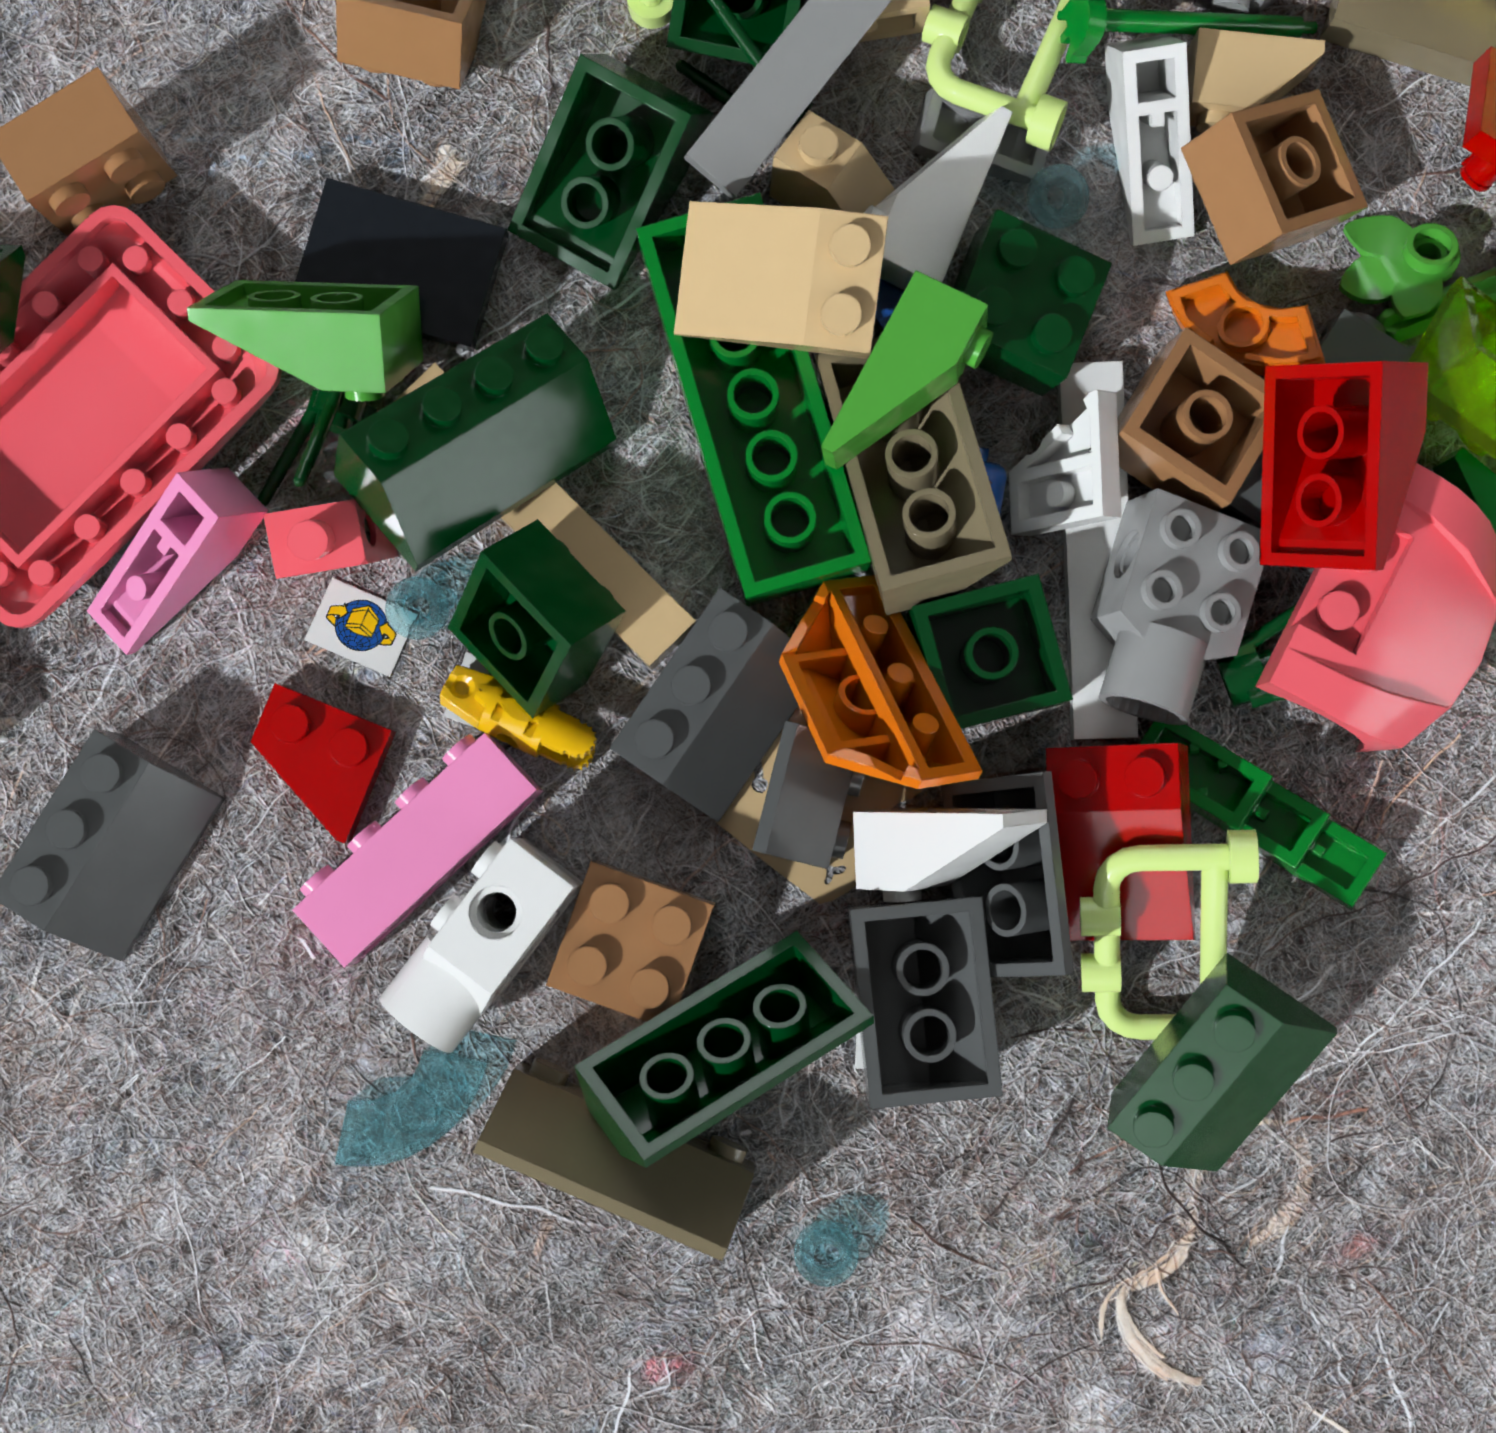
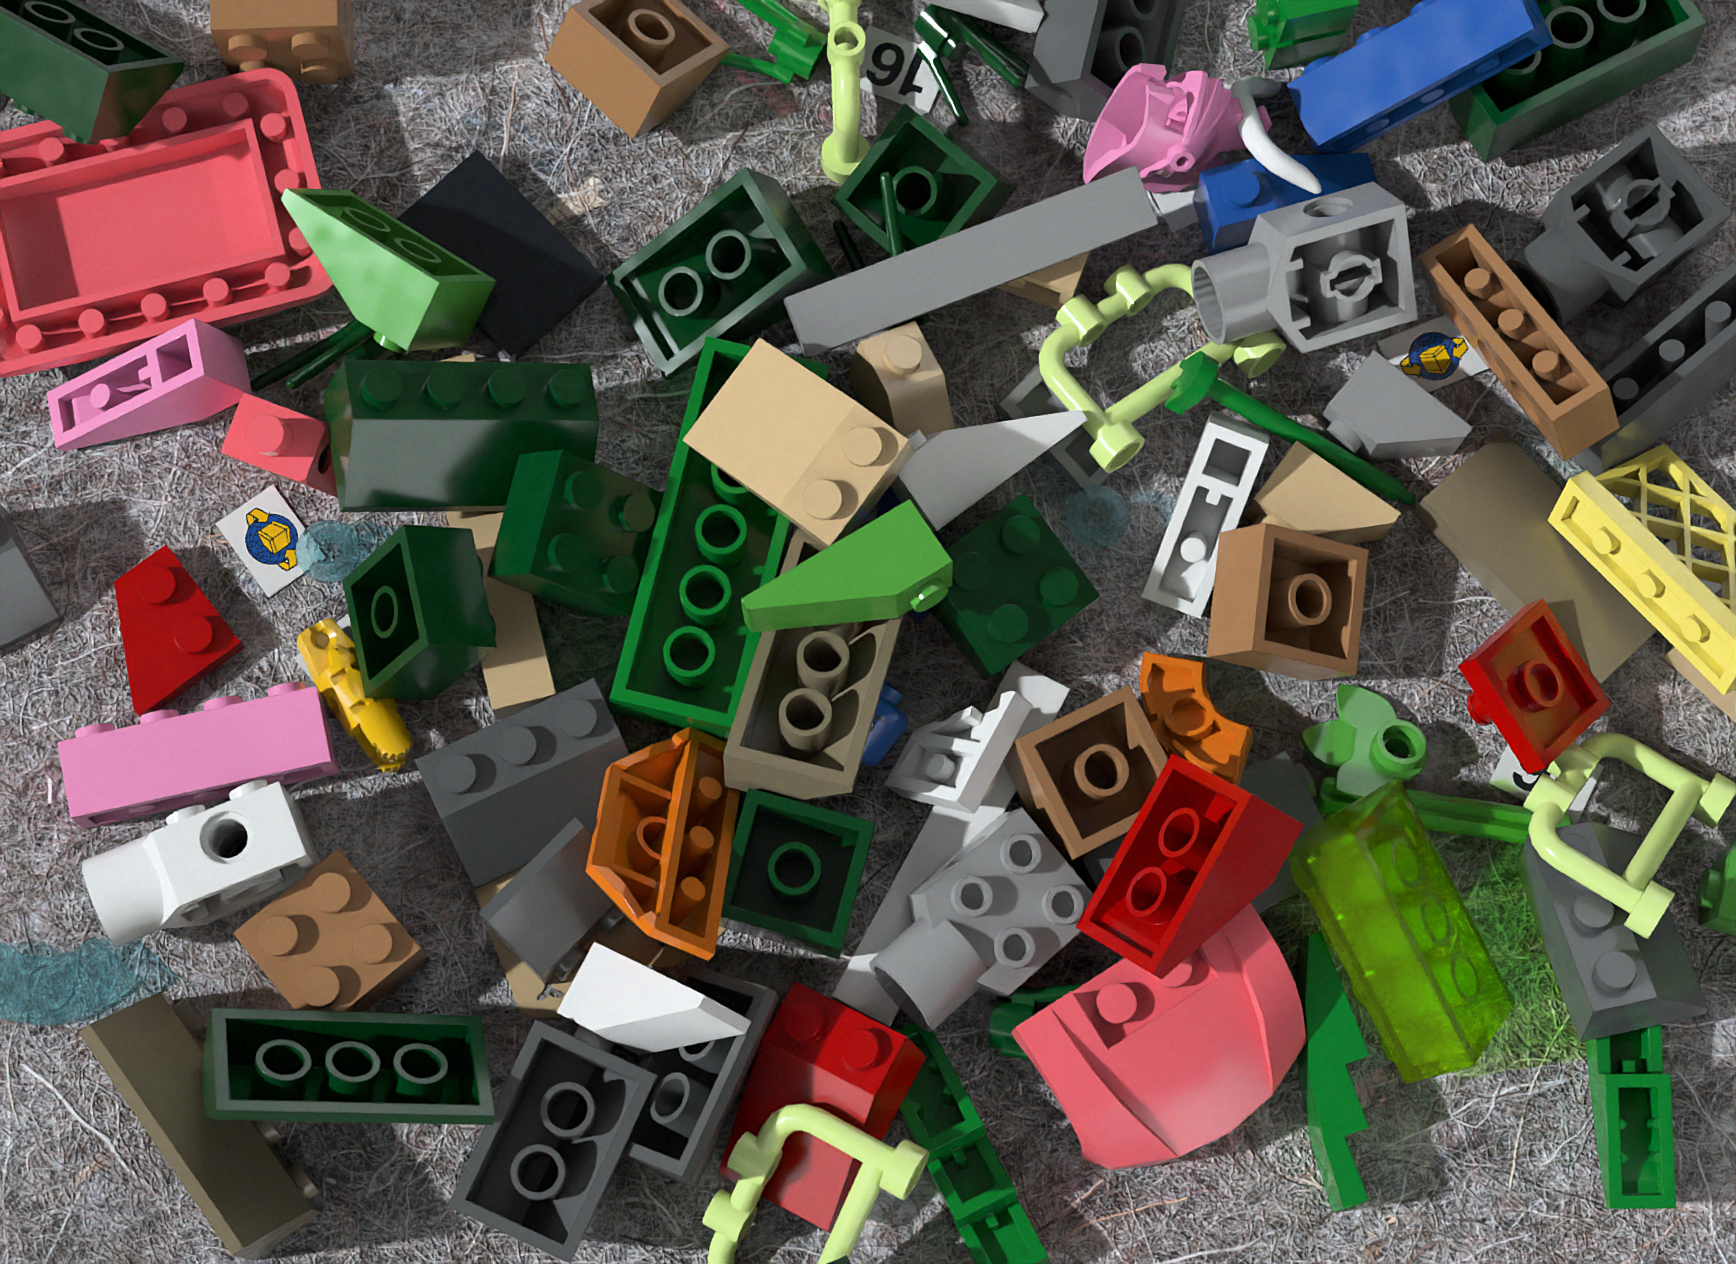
camera: 20 degrees right, 10 degrees down
none -> dark green brick [487,449,664,617]

